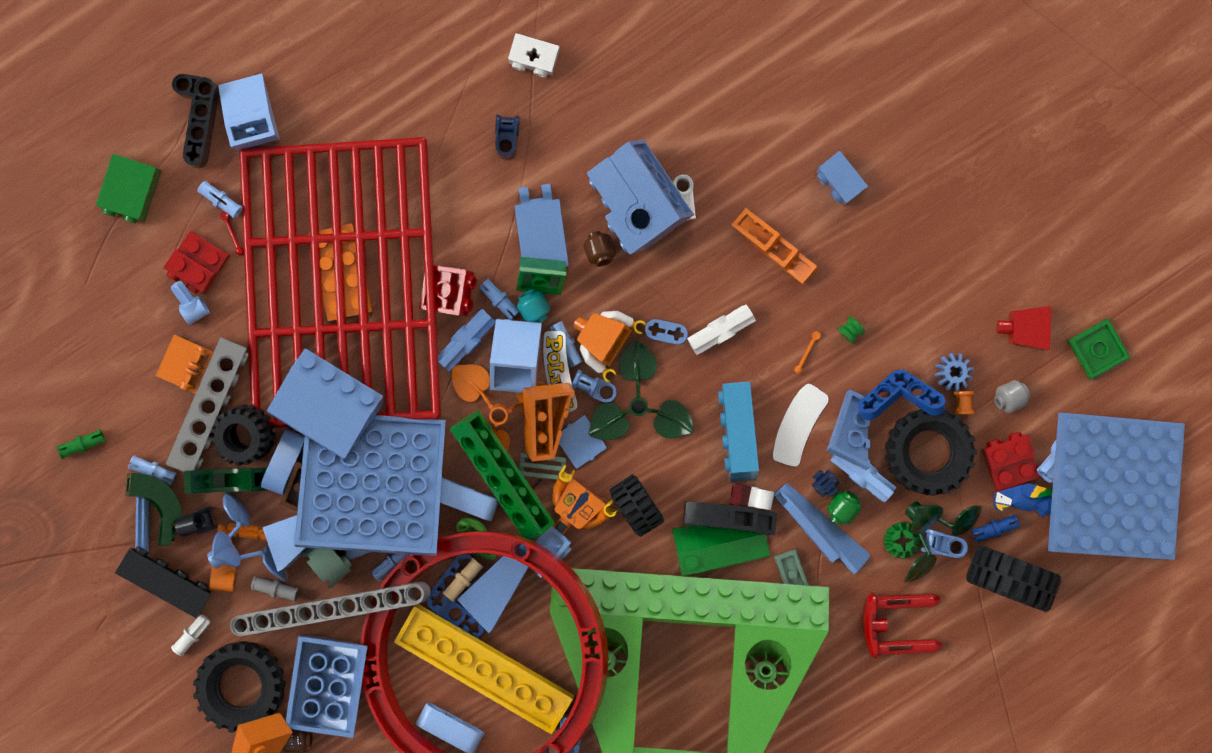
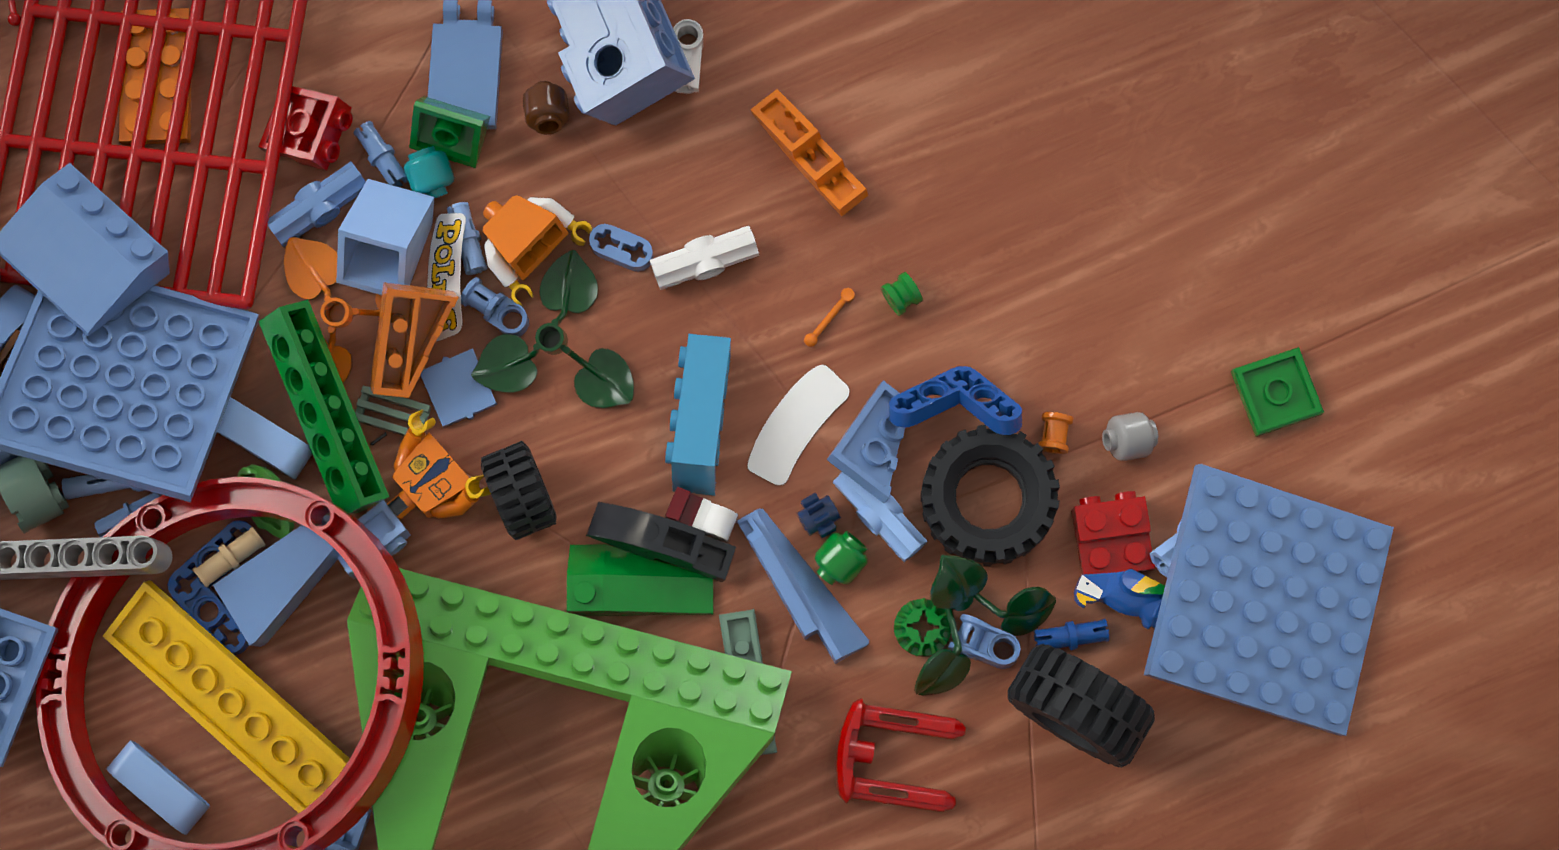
camera: 15 degrees right, 10 degrees down
medium blue brick [816,151,868,206] -> none
medium blue gear [934,353,974,391] -> none
red torso [996,306,1051,351] -> none

